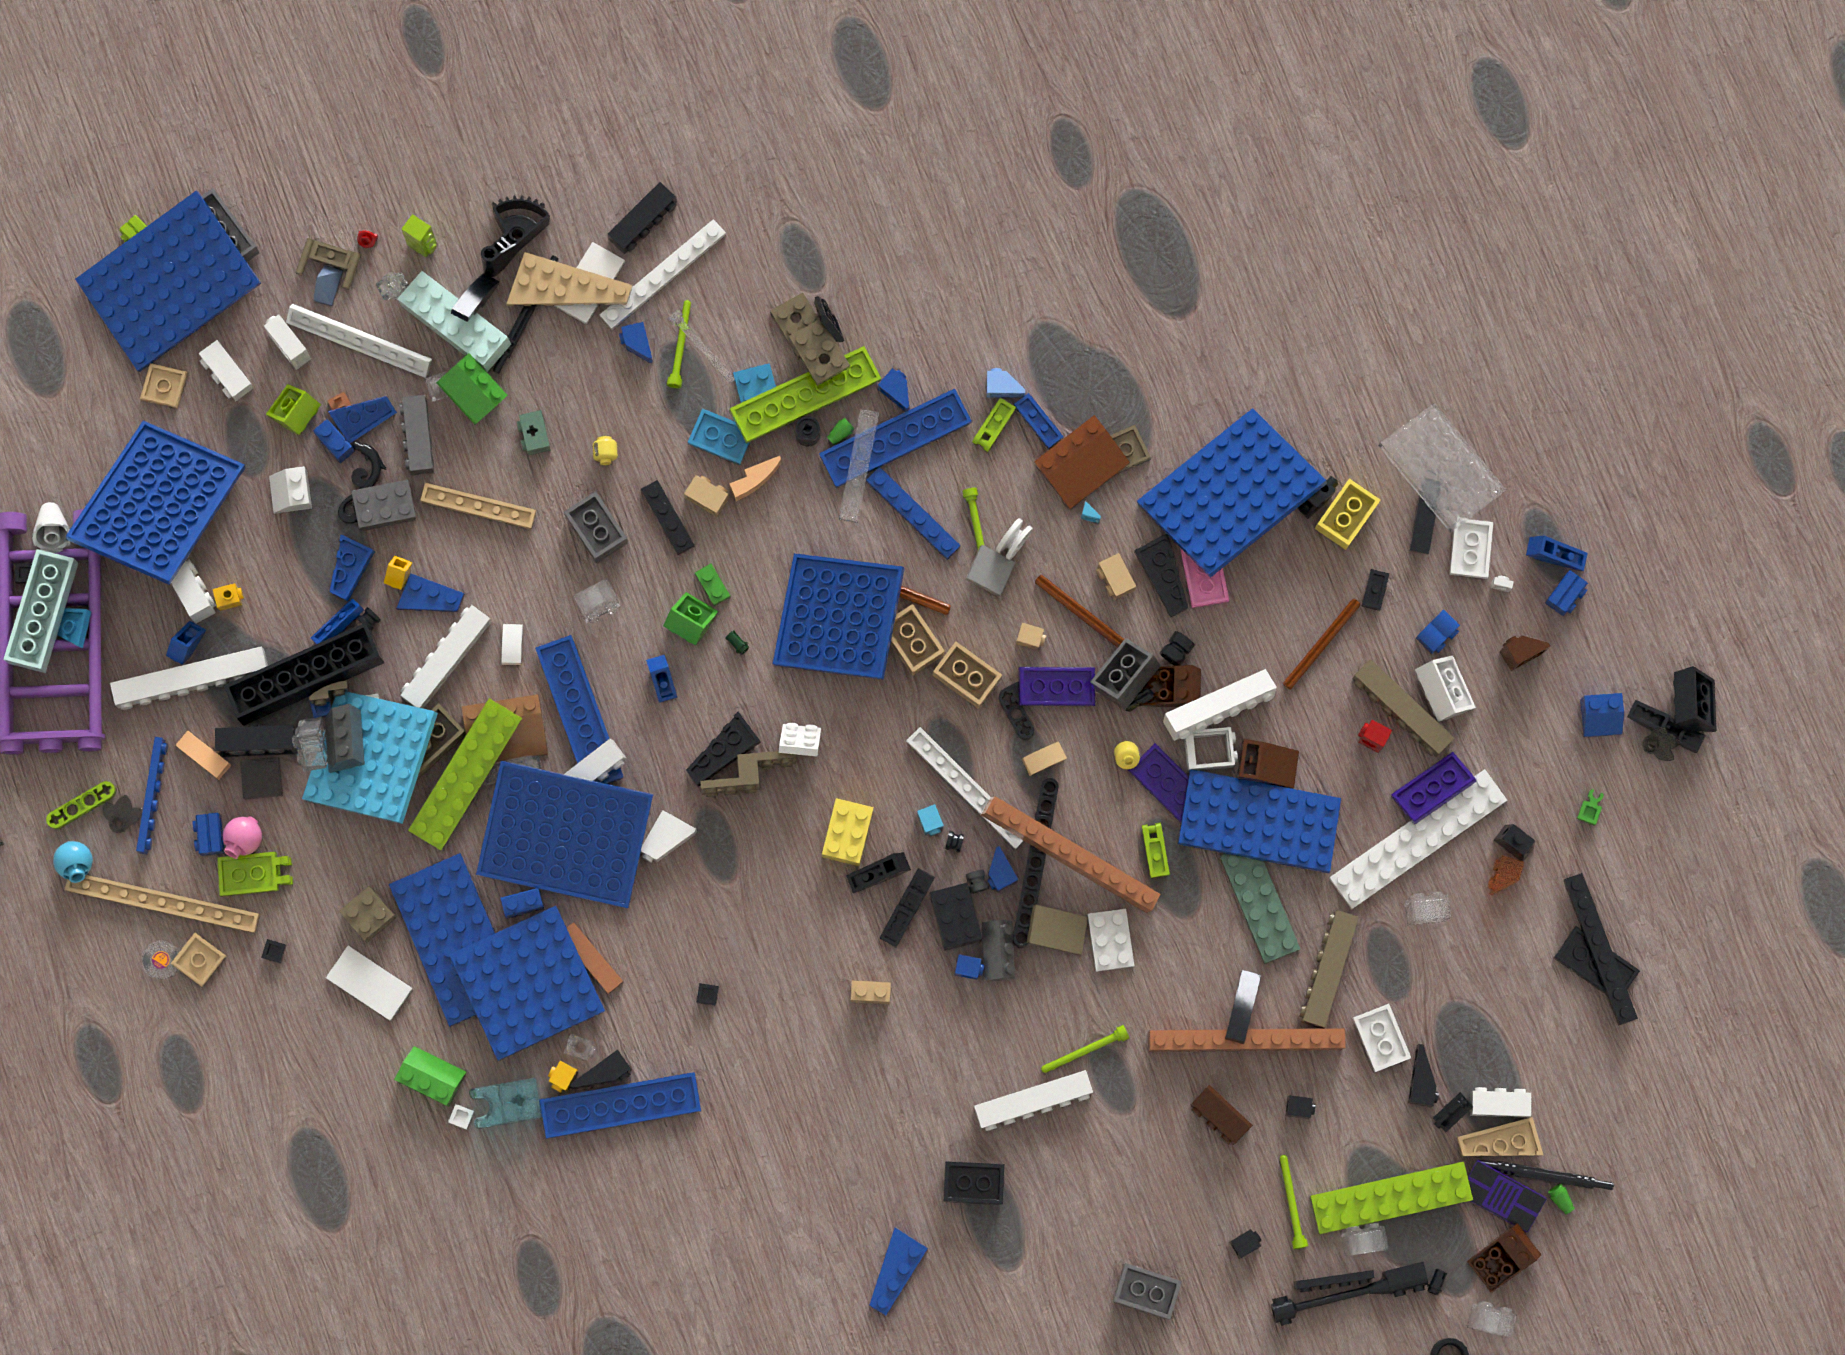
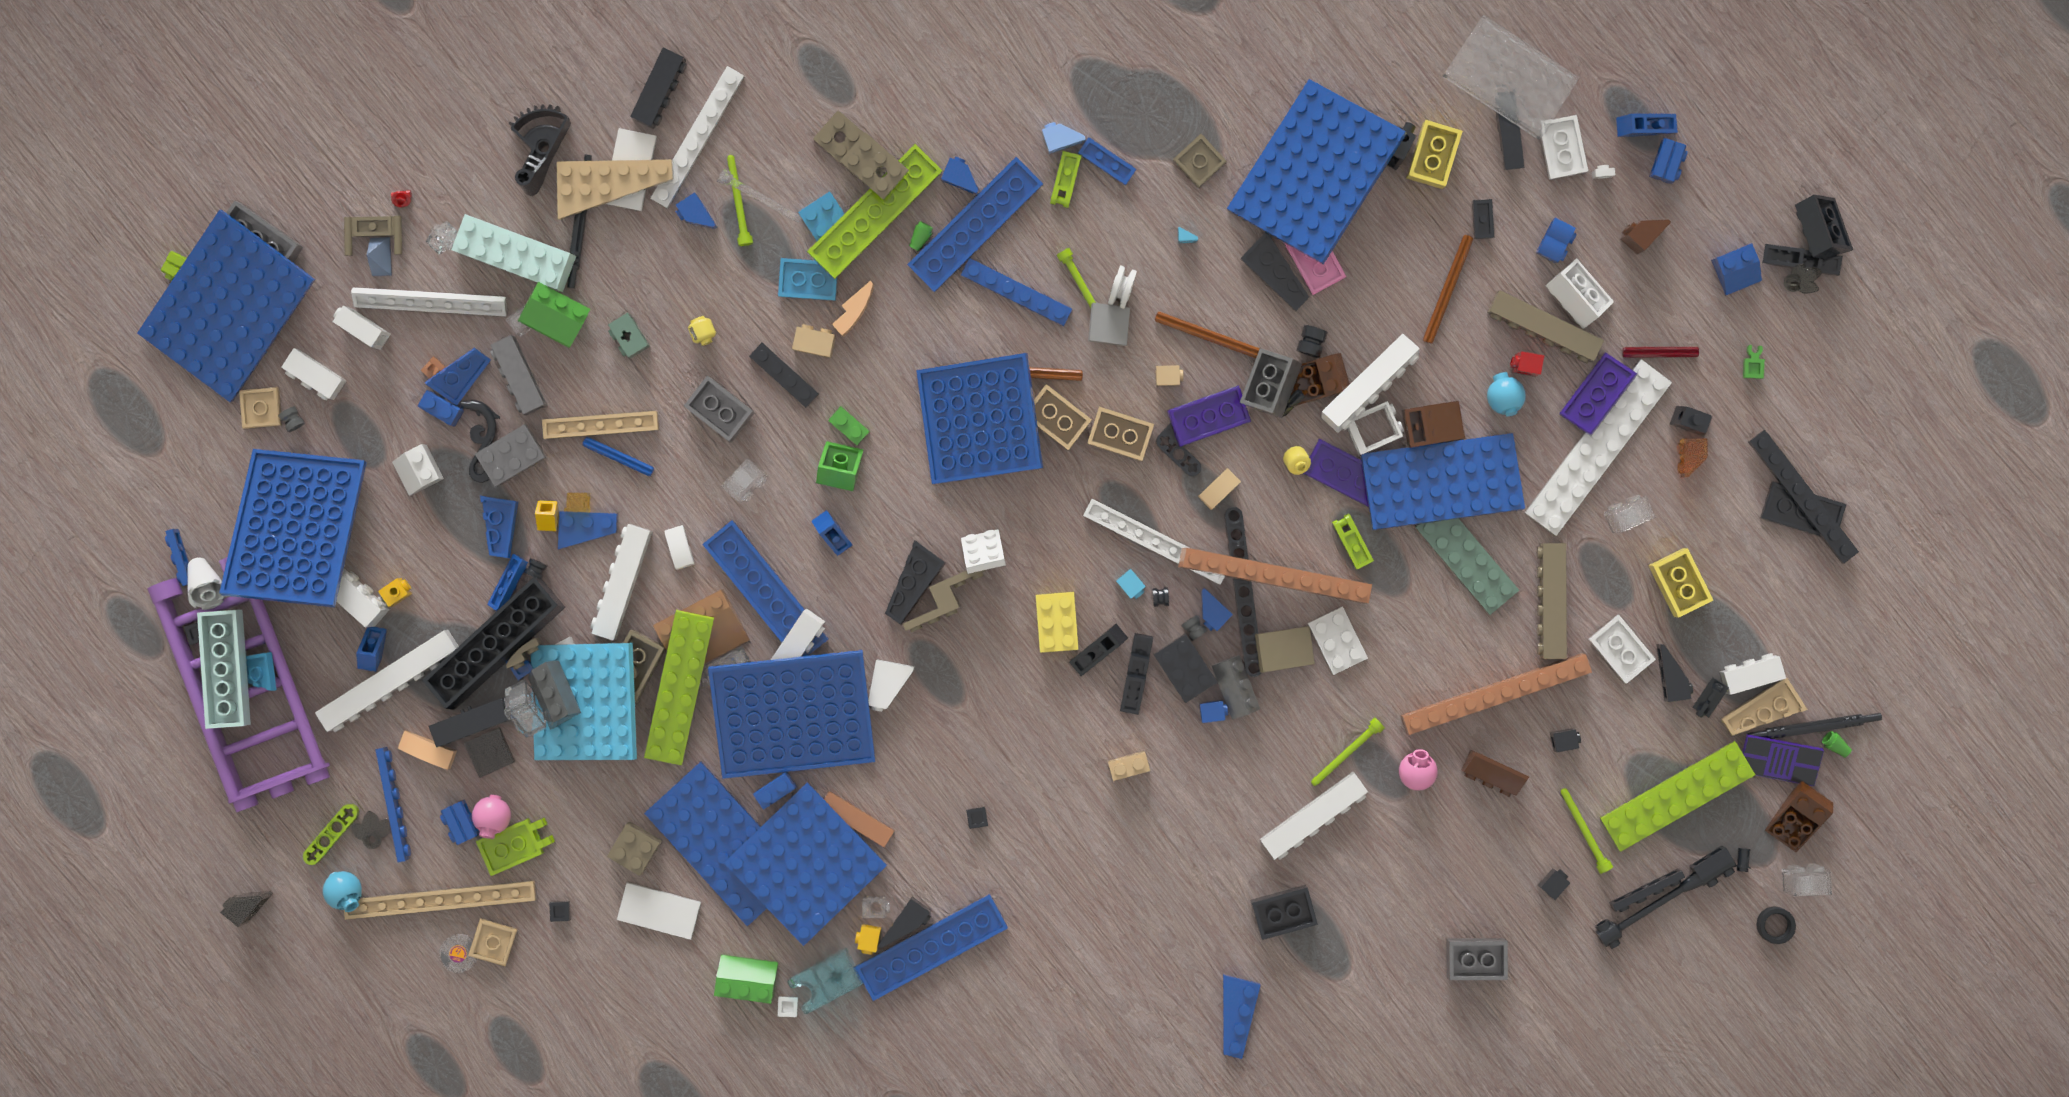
camera: 15 degrees left, 10 degrees up
lime slope [266,384,321,435] -> none
lime brick [401,214,437,258] -> none
black slope [451,273,500,322] -> none
dark green pin [725,631,749,655] -> none
black wheel [795,416,820,447] -> none
black tile [814,296,844,342] -> none
clear tile [839,409,879,523] -> none
dark orange slope [1034,415,1130,510] -> none
tan brick [1096,553,1136,600] -> none
black slope [1225,970,1261,1044] -> none
clear brick [1341,1223,1389,1257] -> none
none -> blue plate [165,529,189,586]
none -> dark grey wheel [278,406,305,432]
none -> clear yellow panel [564,492,590,512]
none -> blue axle [582,437,654,476]
none -> bright pink brick [1399,749,1438,791]
none -> medium azure brick [1487,372,1526,417]
none -> dark red axle [1622,347,1699,358]
none -> light yellow brick [1648,548,1713,618]

